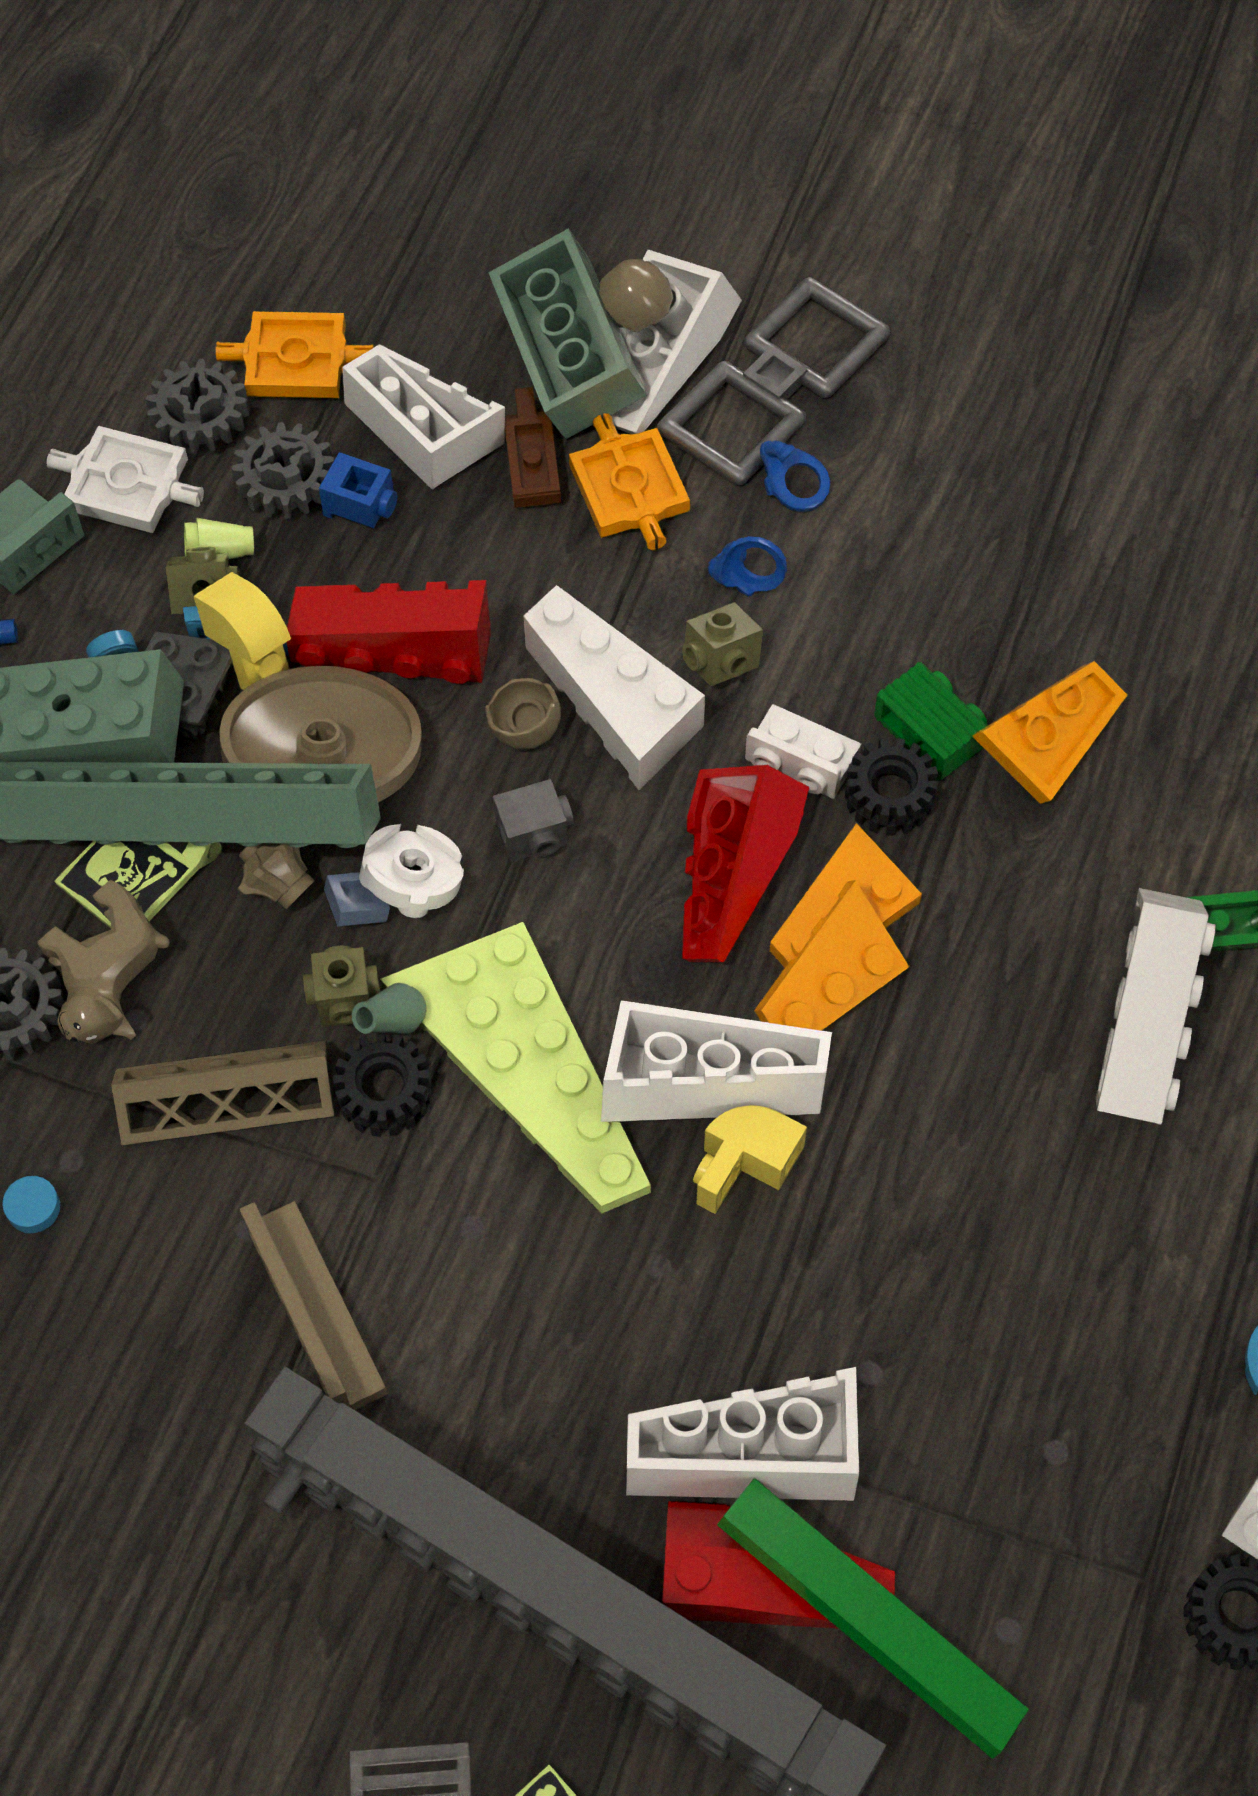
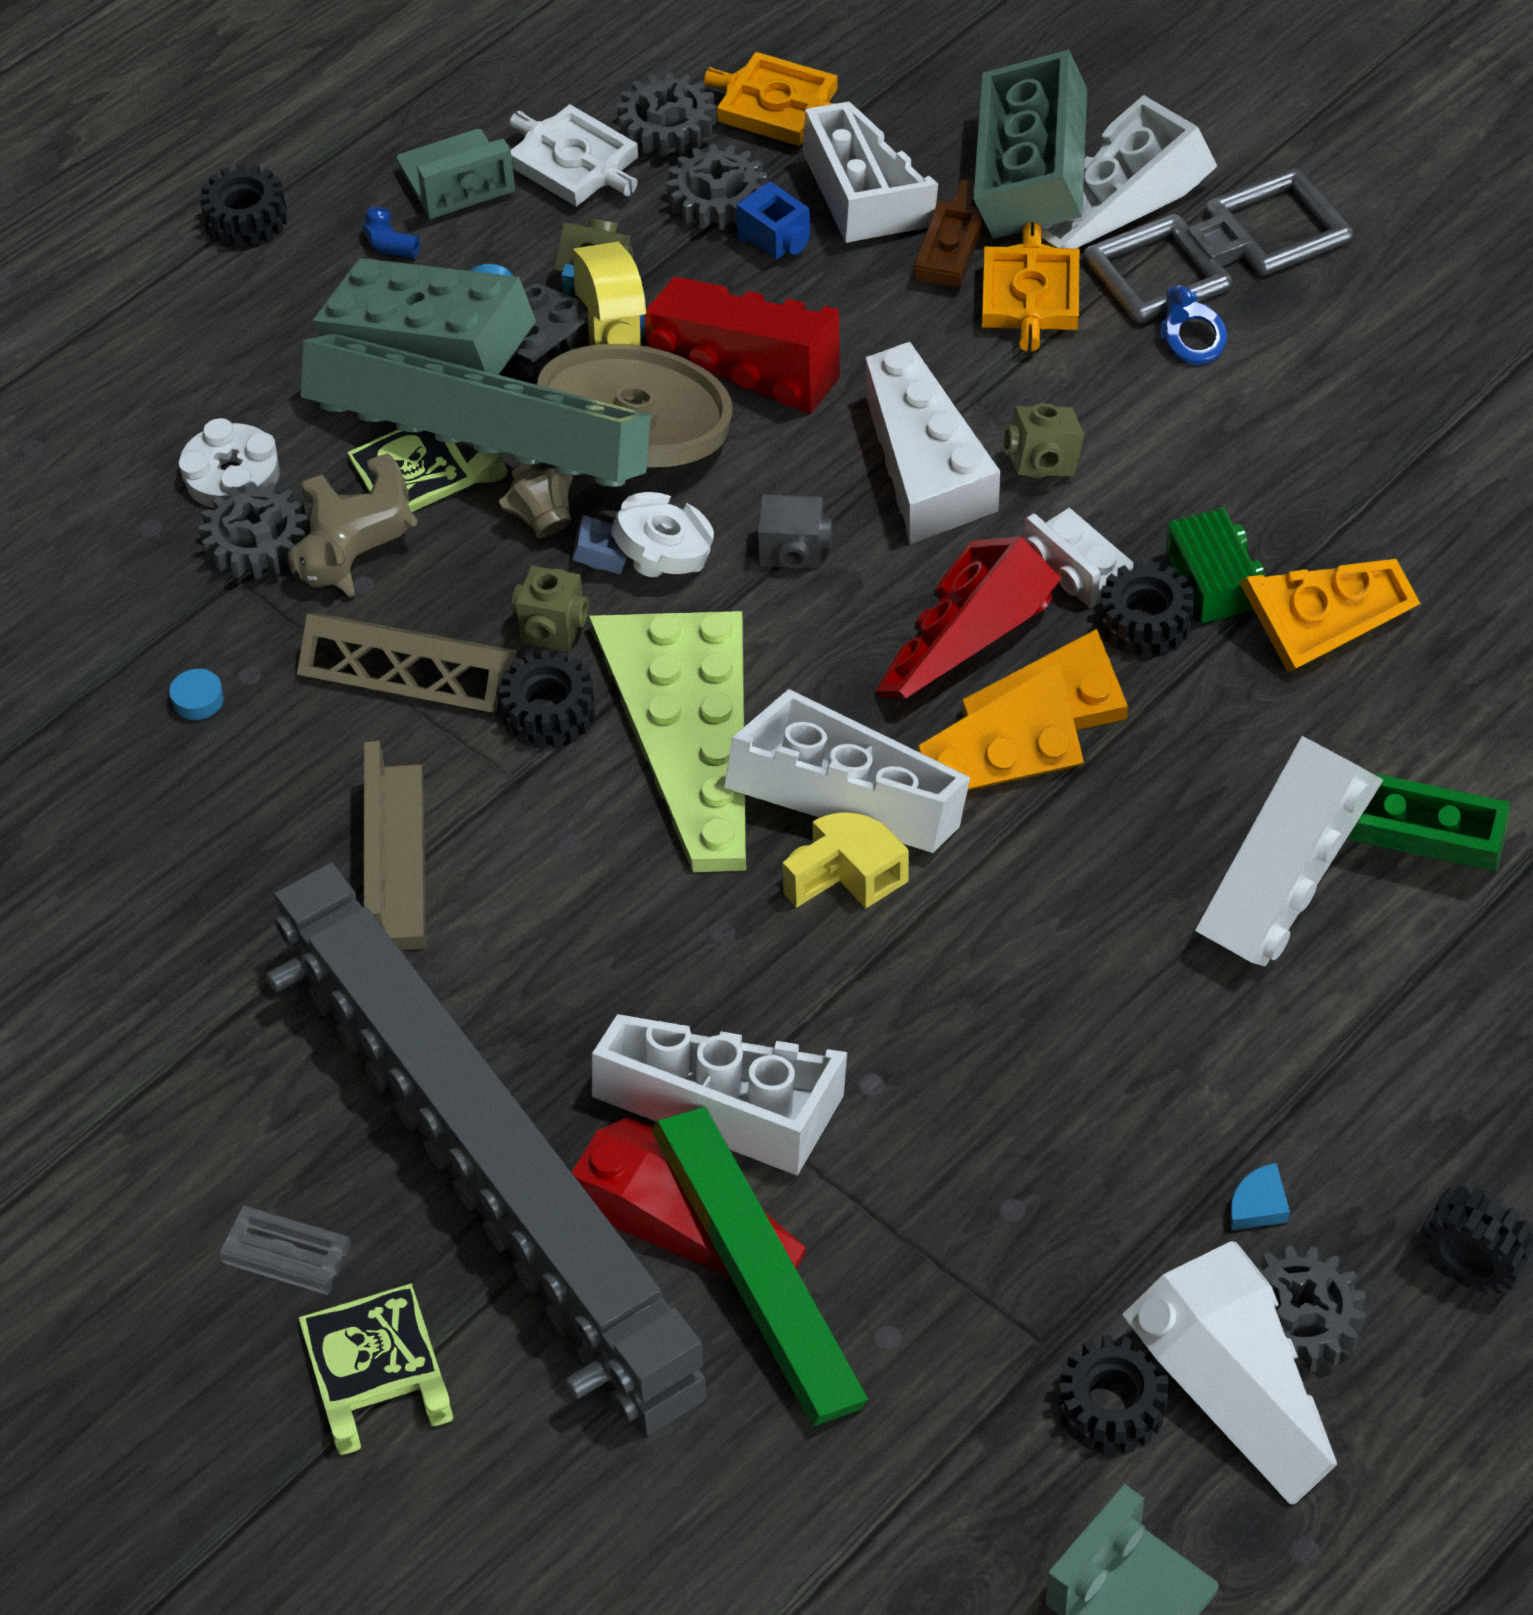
camera: 25 degrees right, 10 degrees down
yellowish green cone [184,518,254,559] -> none
sand green cone [352,983,426,1035] -> none
dark tan hair [485,678,561,750] -> none
dark tan hair [599,259,673,332] -> none
blue piece [708,536,787,596] -> none

